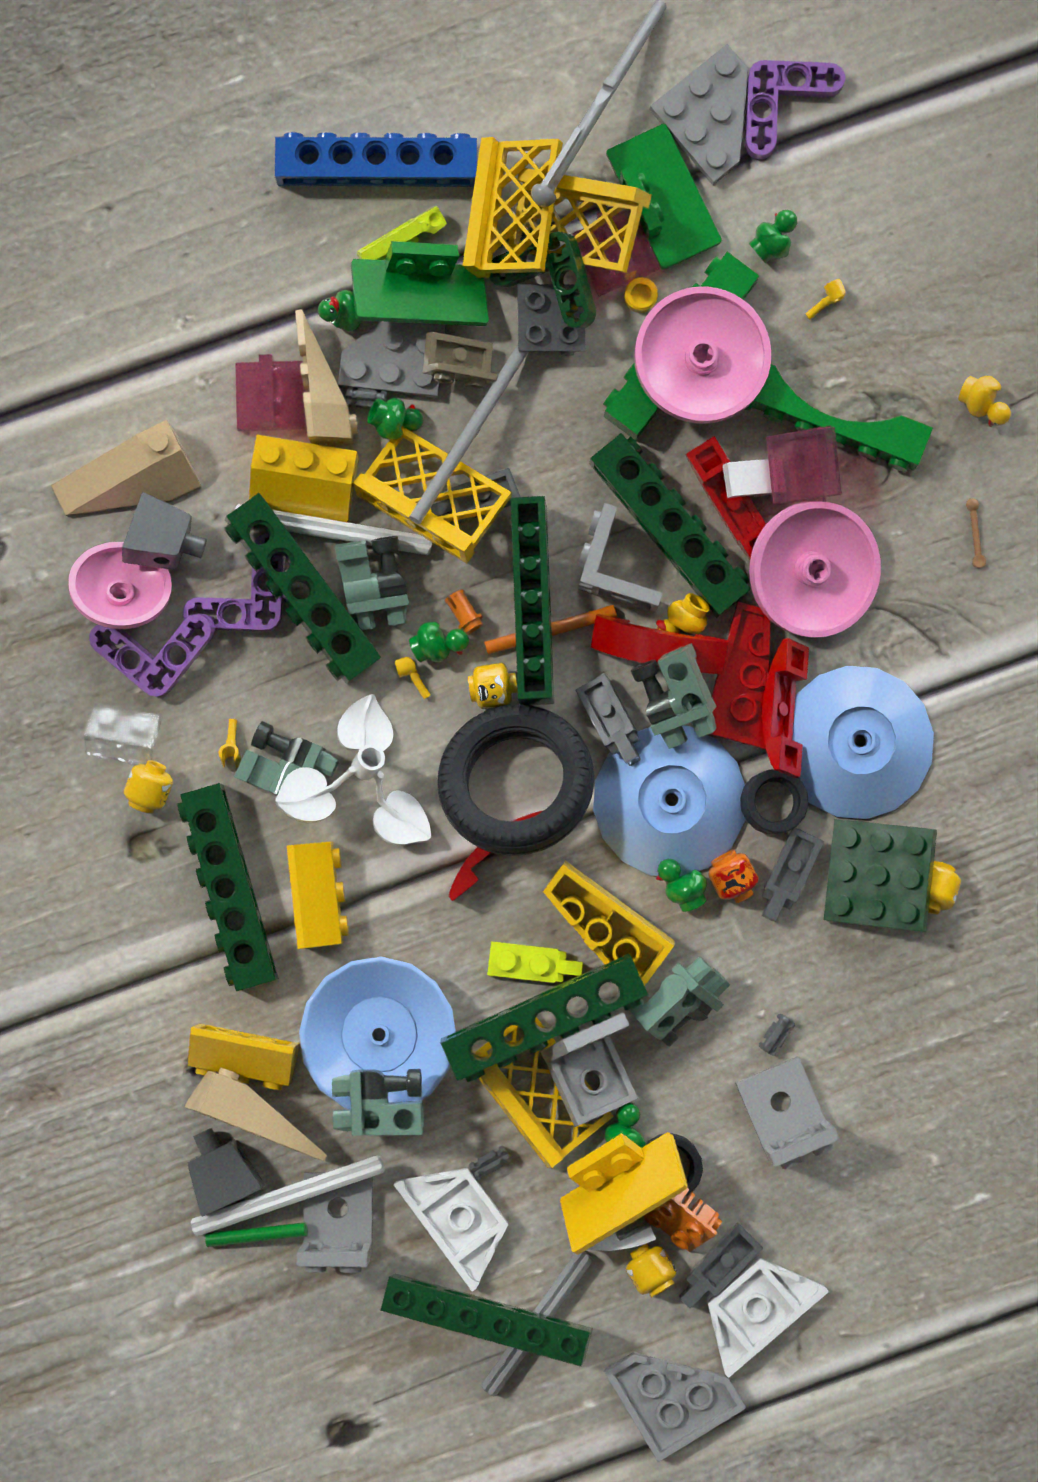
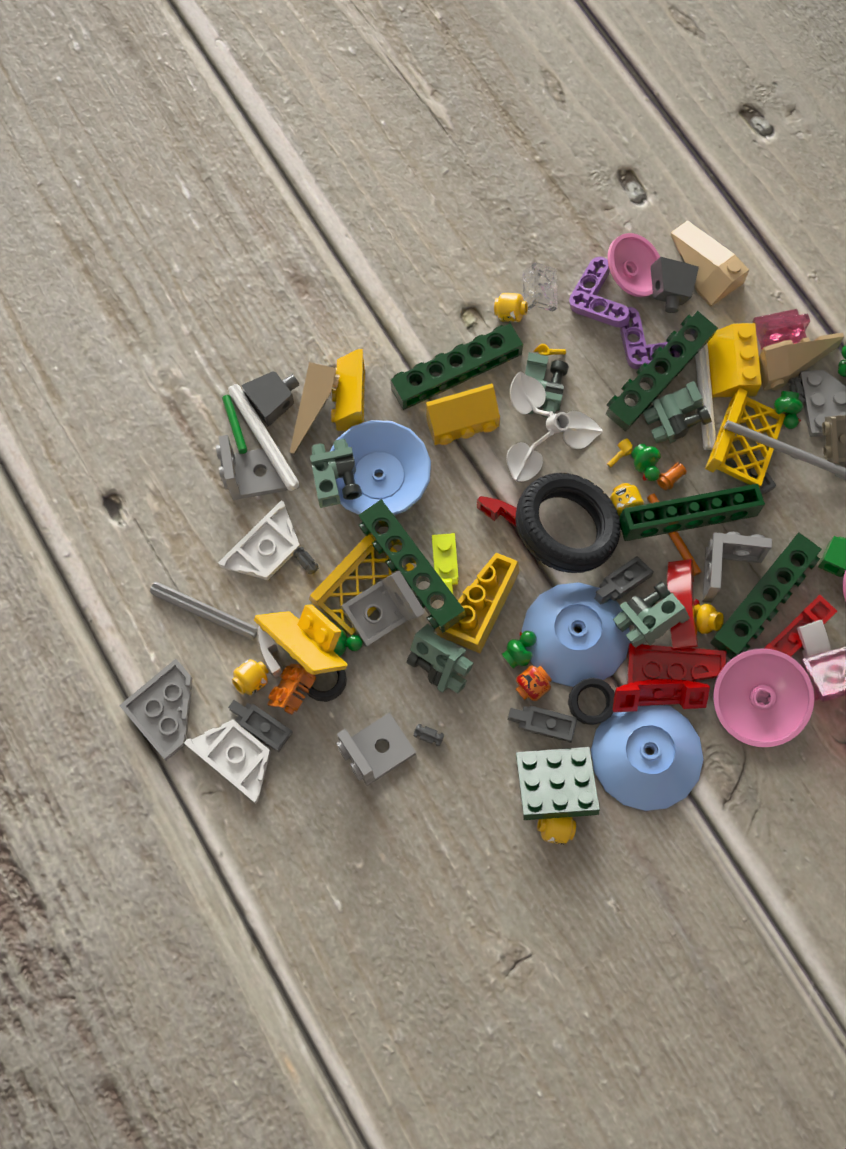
camera: 80 degrees right, 15 degrees down
dark green brick [380,1273,593,1367] -> none
medium nougat hinge [966,498,986,568] -> none

